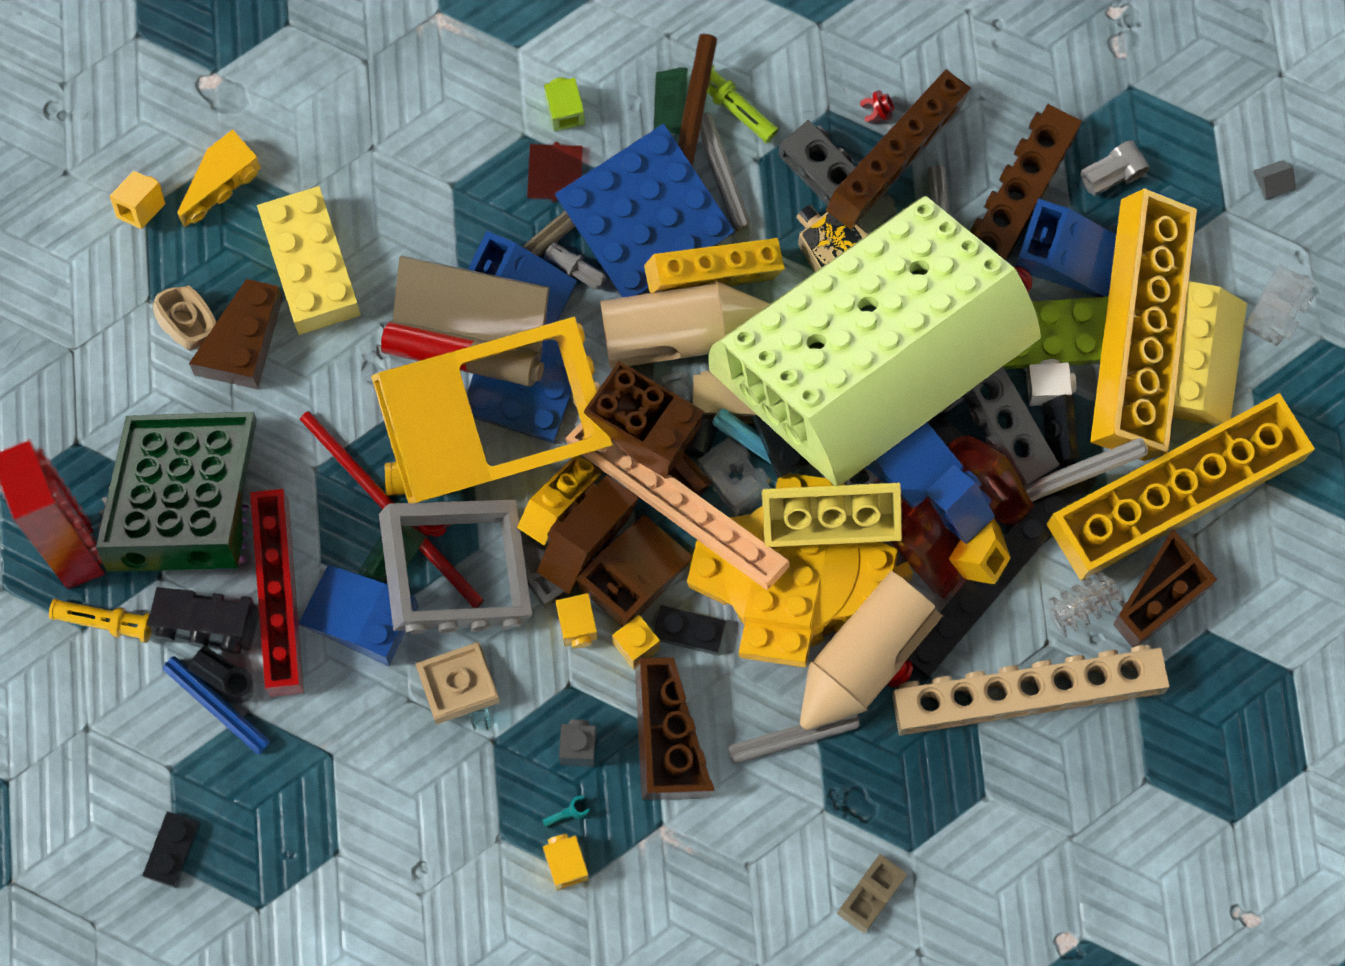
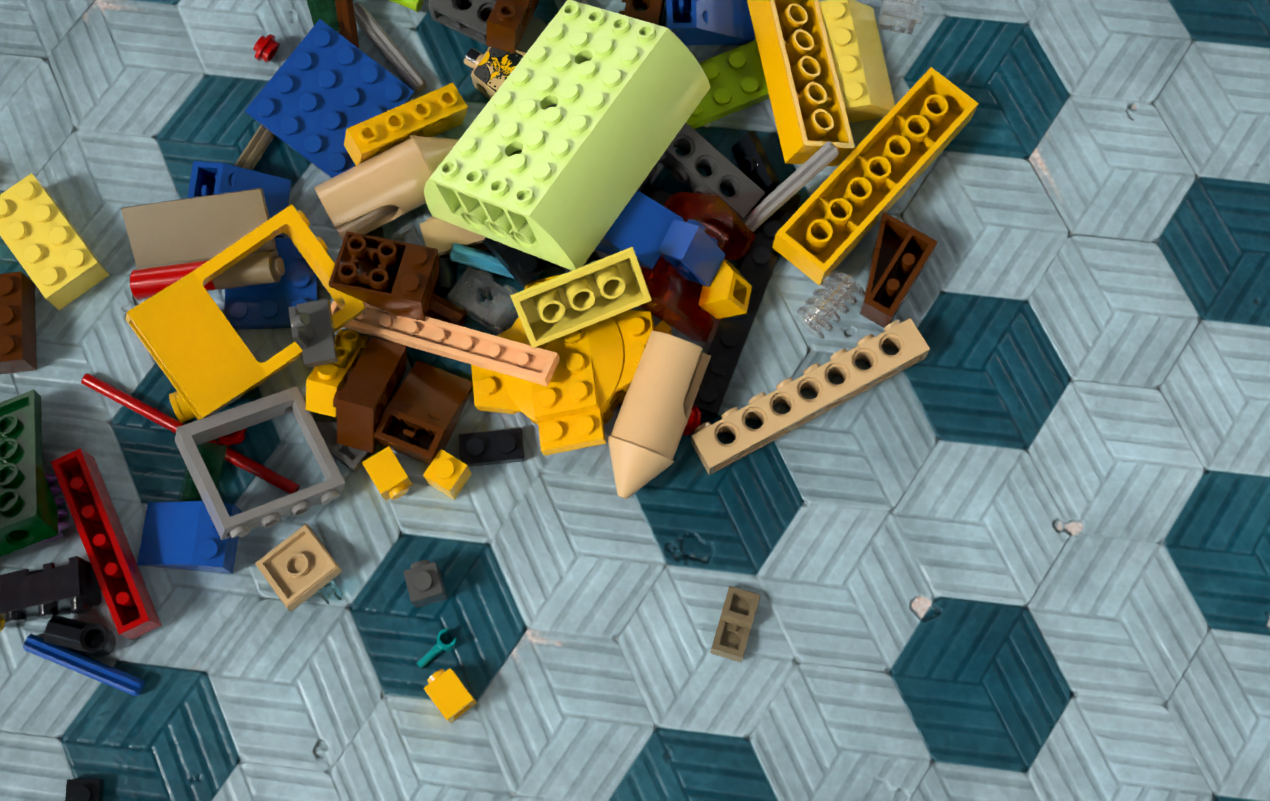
camera: 15 degrees left, 0 degrees up
clear red piece [527,142,583,203] -> none
lime brick [544,77,585,131] -> none
light grey axle [544,242,607,290] -> none
reddish brown wedge [635,657,715,800] -> none
light grey axle [728,715,860,764] -> none
white brick [1026,359,1076,406] -> none
none -> red plate [253,34,280,63]
none -> dark grey piece [288,299,338,368]

